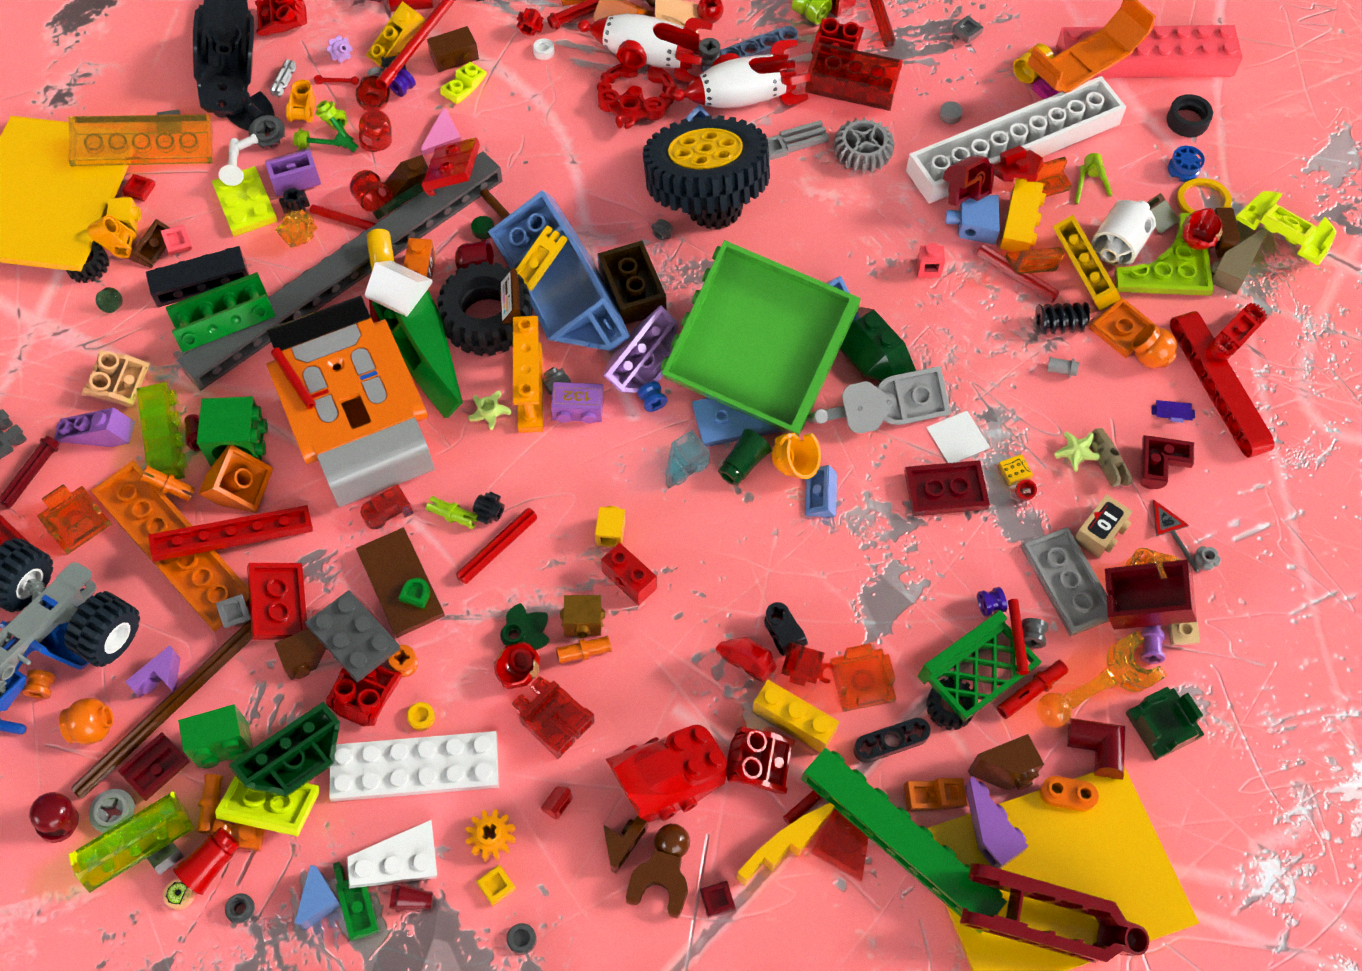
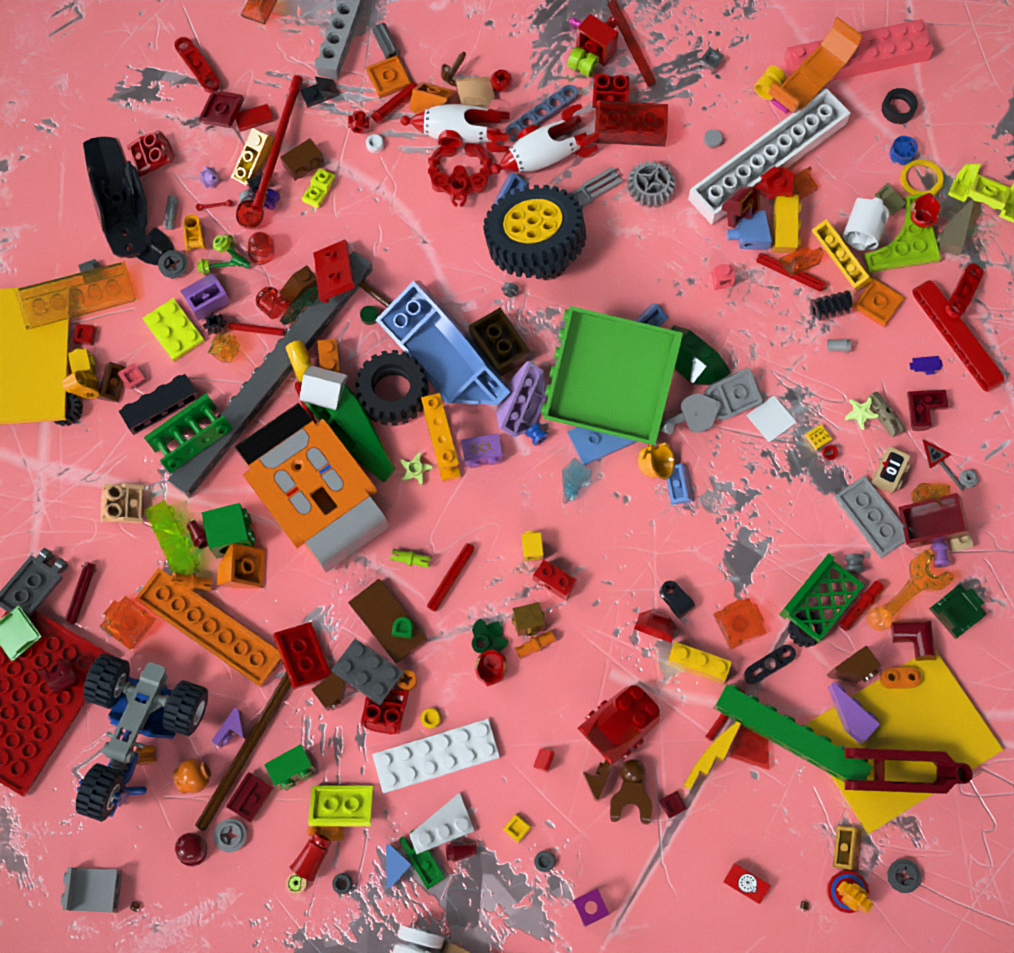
camera: 10 degrees left, 10 degrees up
medium lavender slope [54,407,135,447] -> none
clear neon green brick [68,791,195,893] -> none
clear green tile [95,287,123,313] -> none
flat silver plate [144,836,184,875] -> none
red plate [148,505,313,562] -> none
orange pin [196,774,223,834] -> none
flat silver plate [215,594,251,629] -> none
white piece [219,134,258,186] -> none
dark green wedge [229,701,340,797] -> none
red piece [271,348,316,409] -> none
clear red leg [360,484,414,529] -> none
bright pink tile [421,108,461,156] -> none
dark red helmet [455,240,494,270] -> none
light orange gear [465,809,516,862] -> none
black gear [473,491,505,524] -> none
slope [500,268,520,324] -> none
clear red hips [512,676,595,759] -> none
yellow hinge [516,226,567,292] -> none
dark grey plate [542,366,571,395] -> none
dark grey wheel [699,38,720,67] -> none
dark green plant [718,429,772,486] -> none
red slope [726,726,796,794] -> none
clear red brick [781,642,835,686] -> none
orange slope [903,778,968,811] -> none
dark red plate [904,460,990,516] -> none
dark purple wheel [977,587,1007,617] -> none
red bar [1008,599,1029,675] -> none
lime plant [1075,153,1112,204] -> none
orange piece [1131,324,1177,368] -> none
reddish brown slope [1214,208,1240,258] -> none

